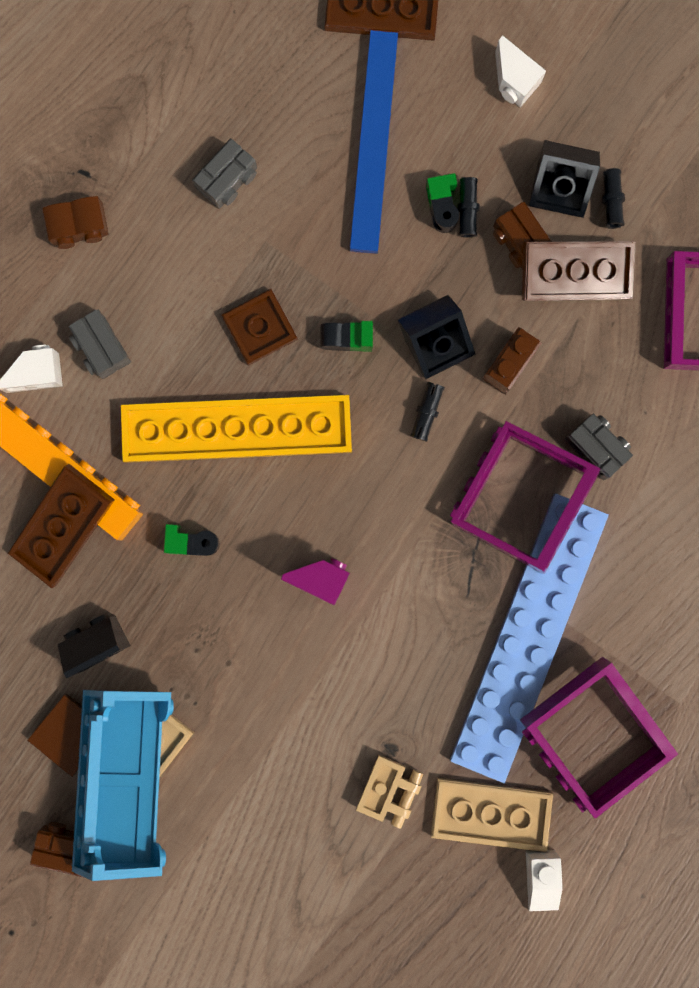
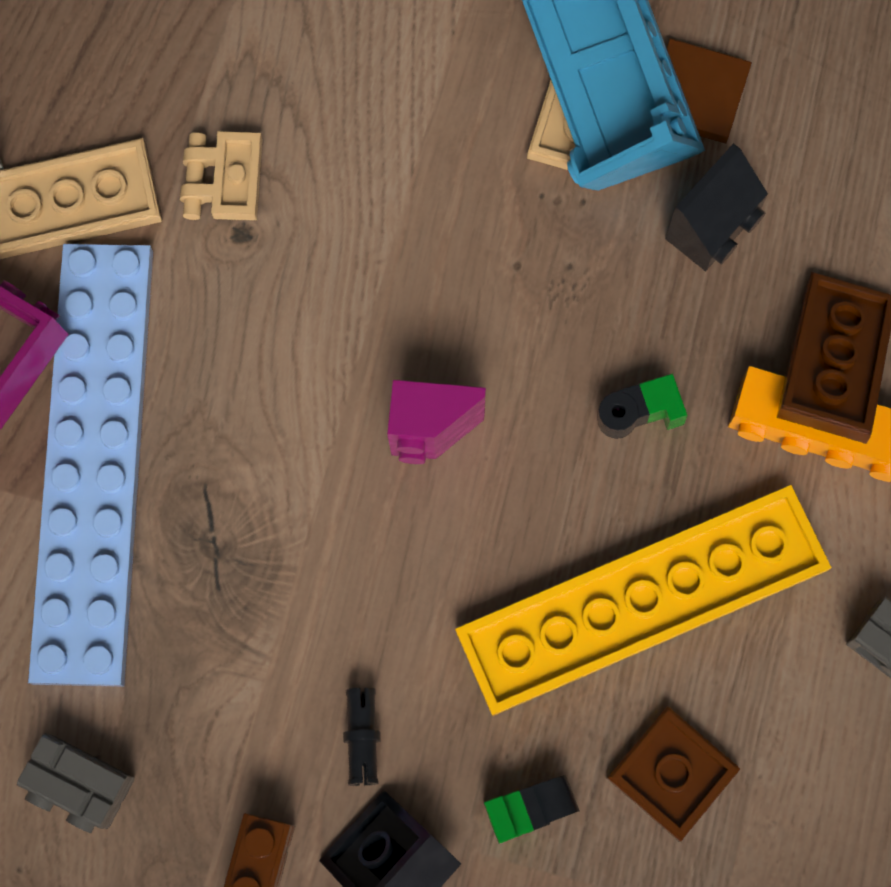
camera: 165 degrees right, 10 degrees down
magenta window [450,421,600,574] -> none

